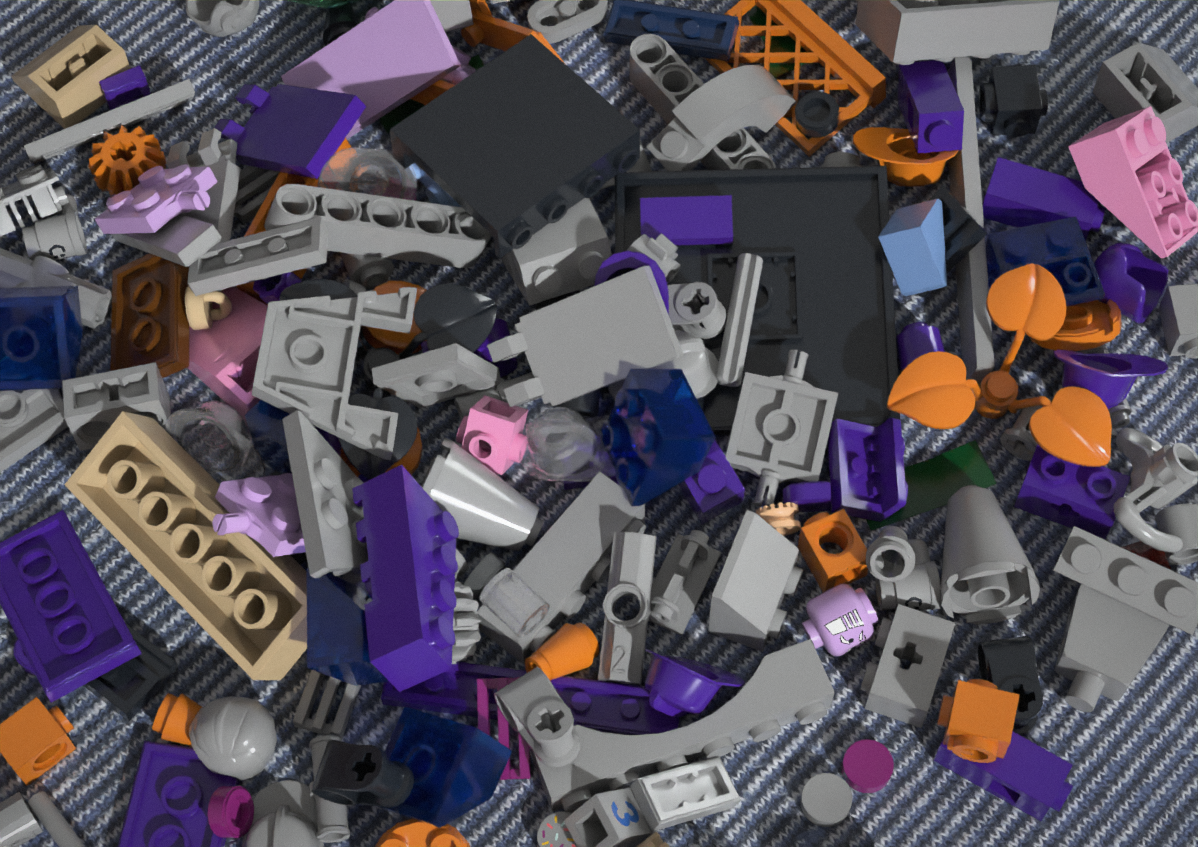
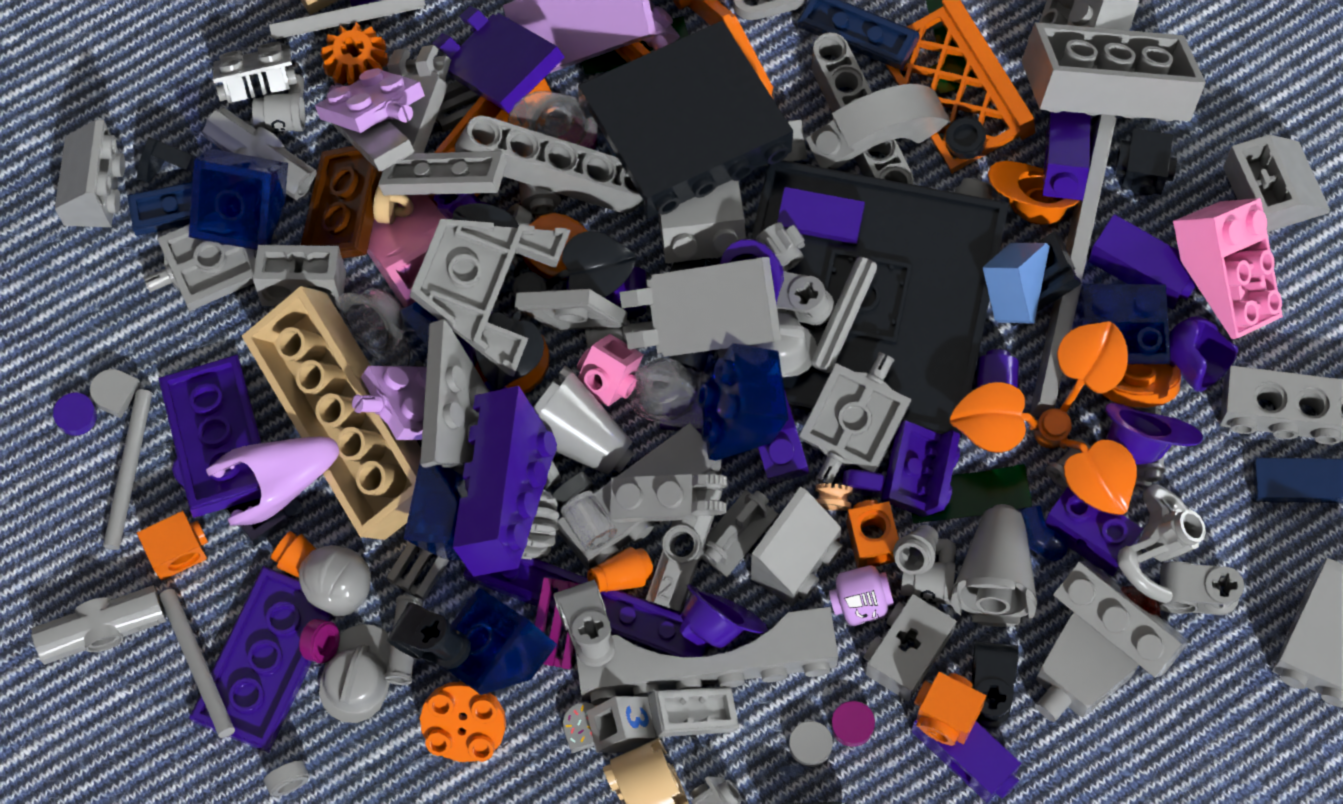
camera: 15 degrees right, 5 degrees up
none -> lavender animal [206,436,339,526]
none -> light grey hinge [610,474,727,523]
none -> clear blue arm [1020,505,1068,561]

